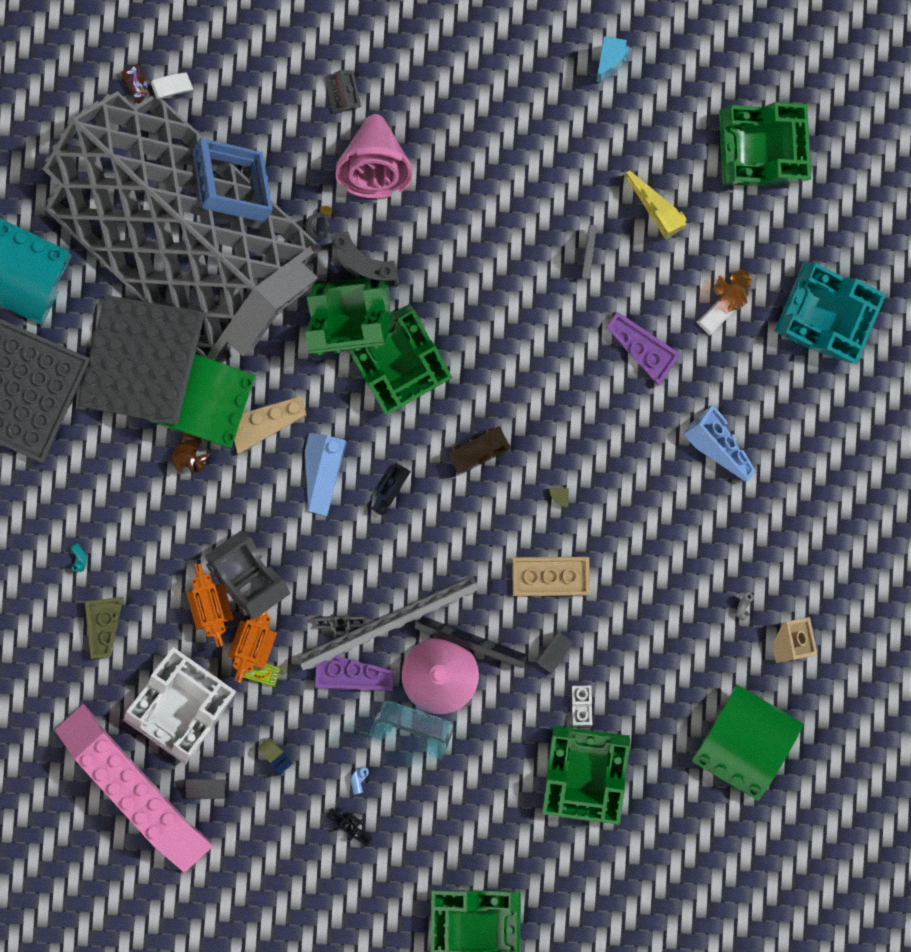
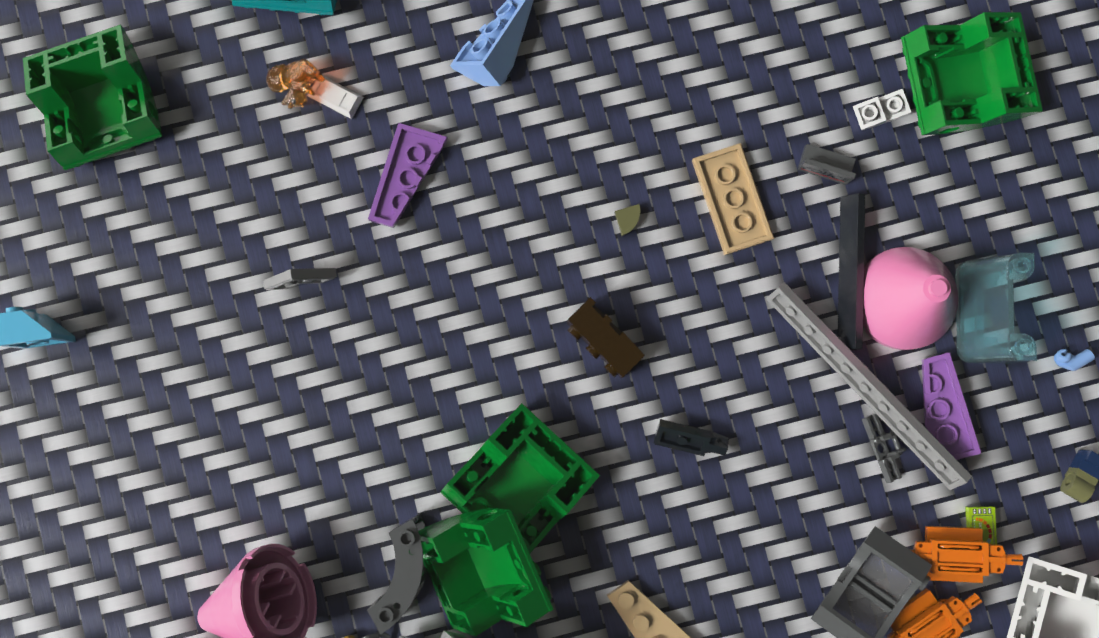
camera: 110 degrees left, 0 degrees up
light blue wedge [305,433,347,516] -> none
light yellow wedge [625,170,687,240] -> none

